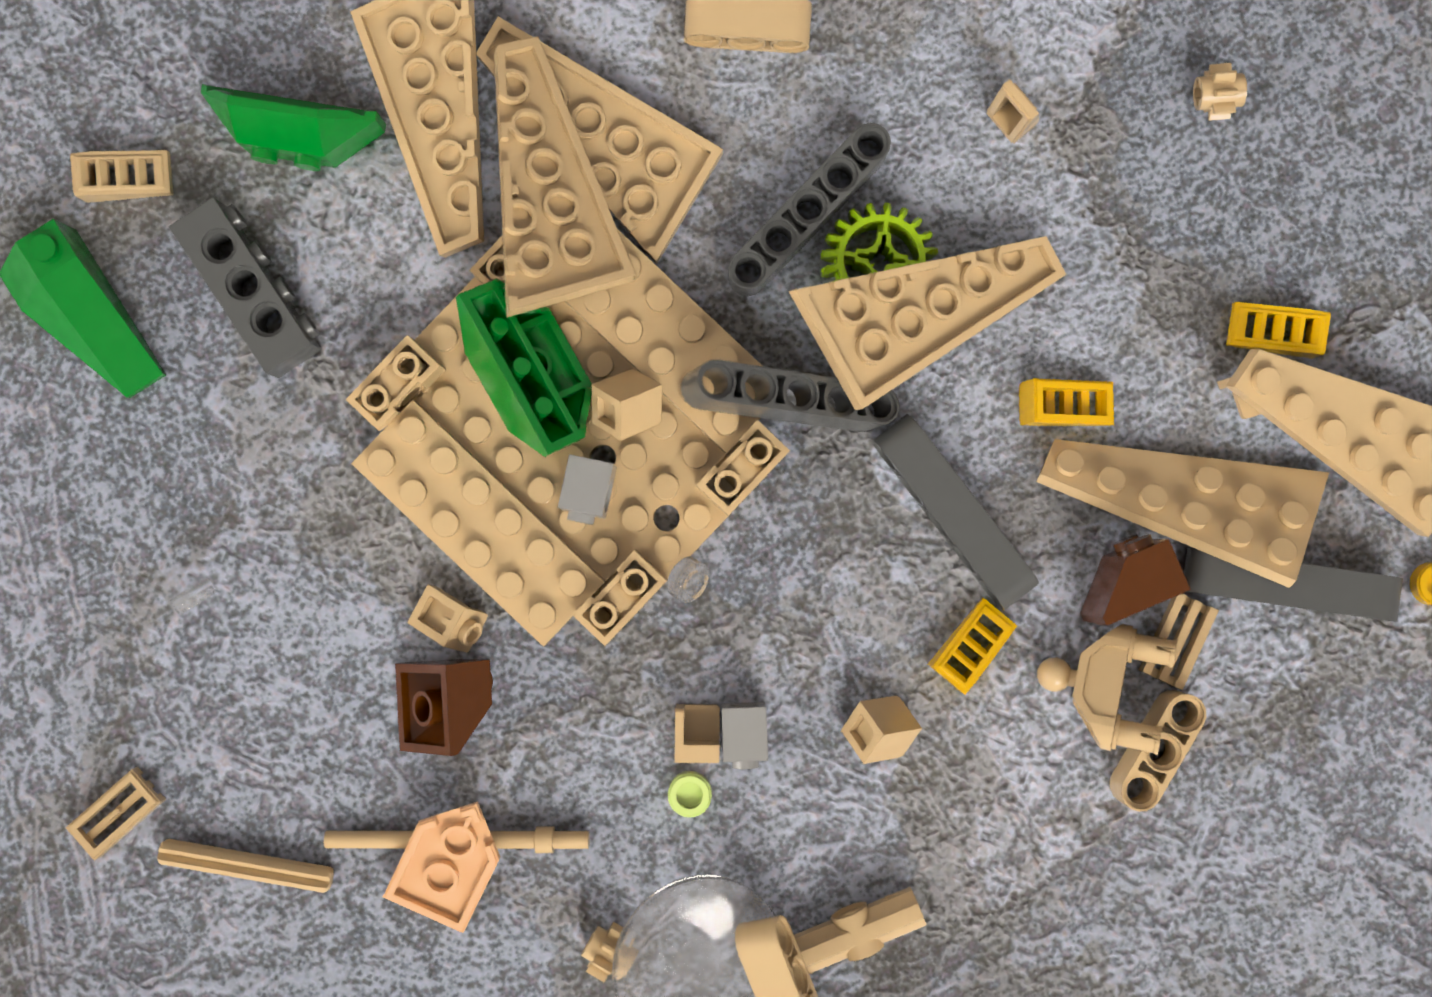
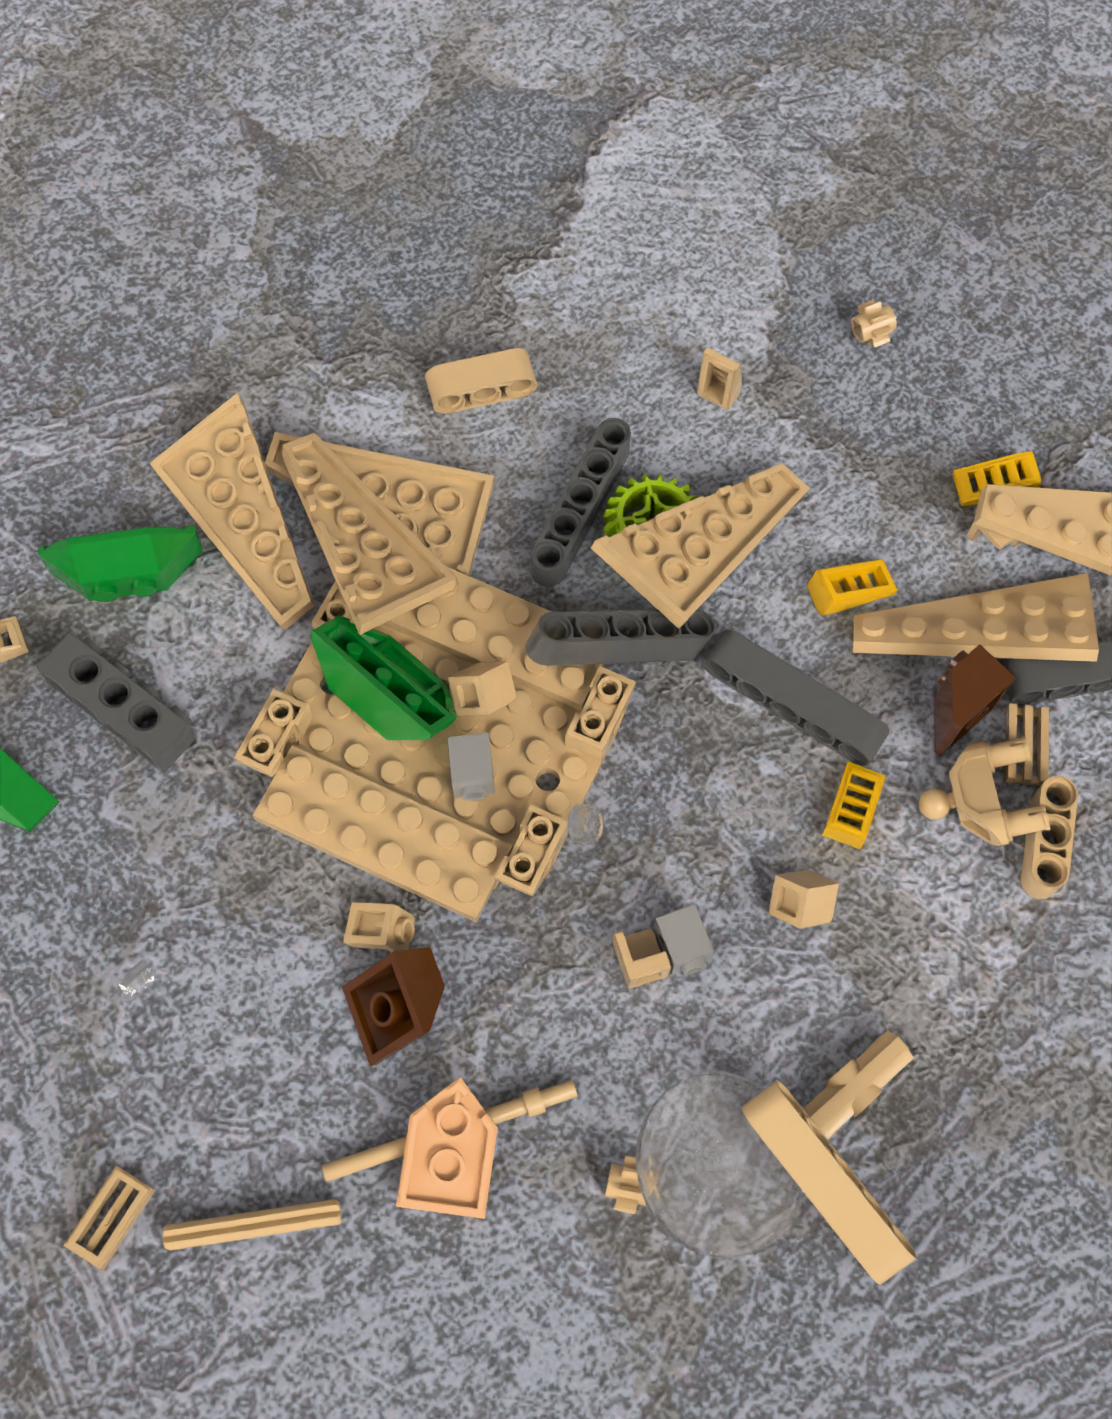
camera: 20 degrees left, 20 degrees down
yellowish green tile [668,771,712,817] -> none

